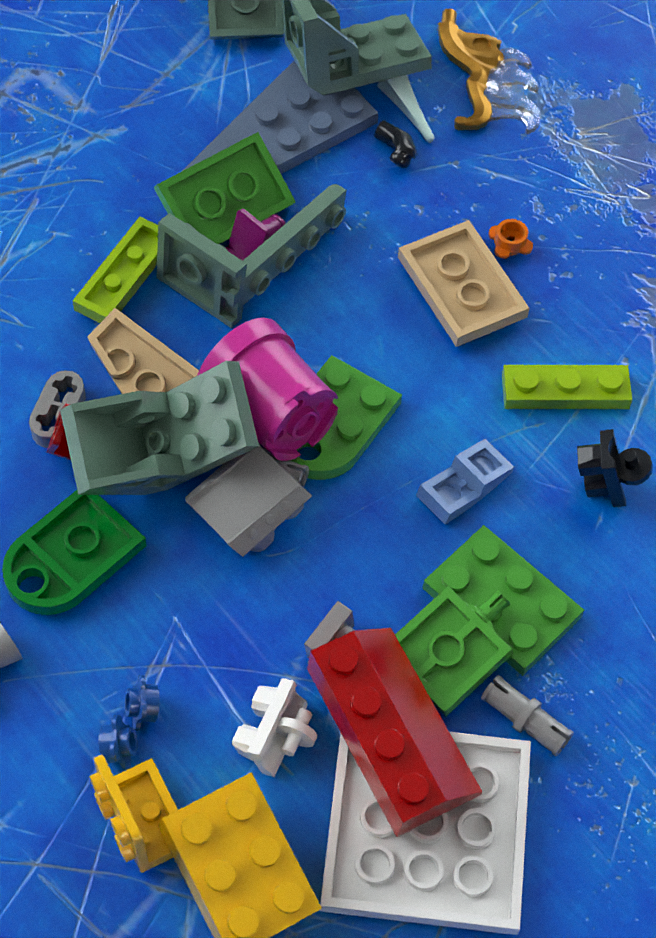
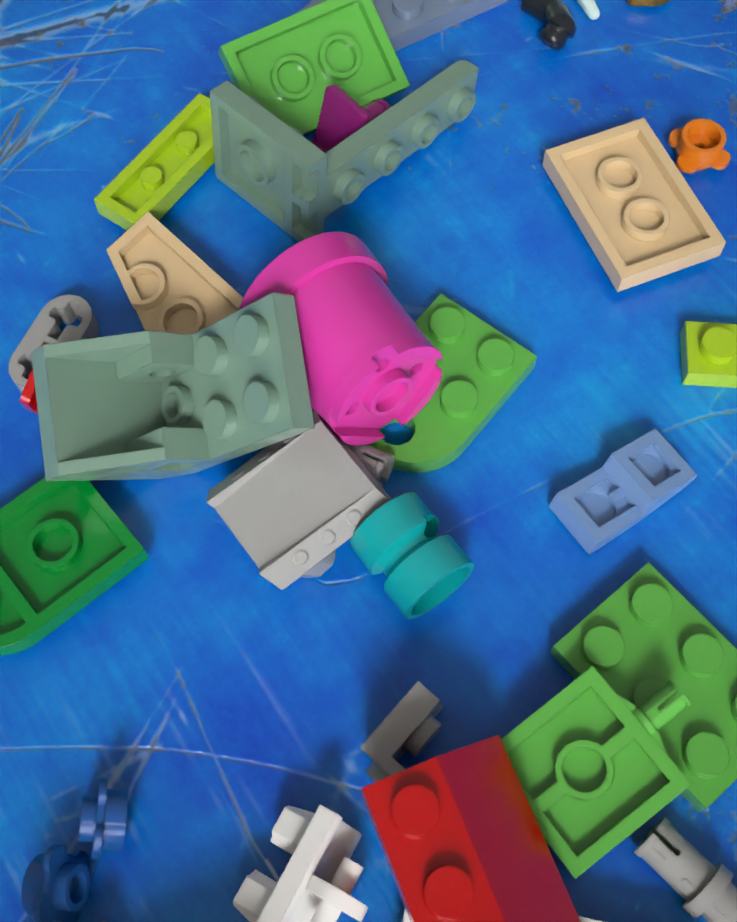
camera: 10 degrees right, 5 degrees up
none -> teal wheel [350,492,475,619]

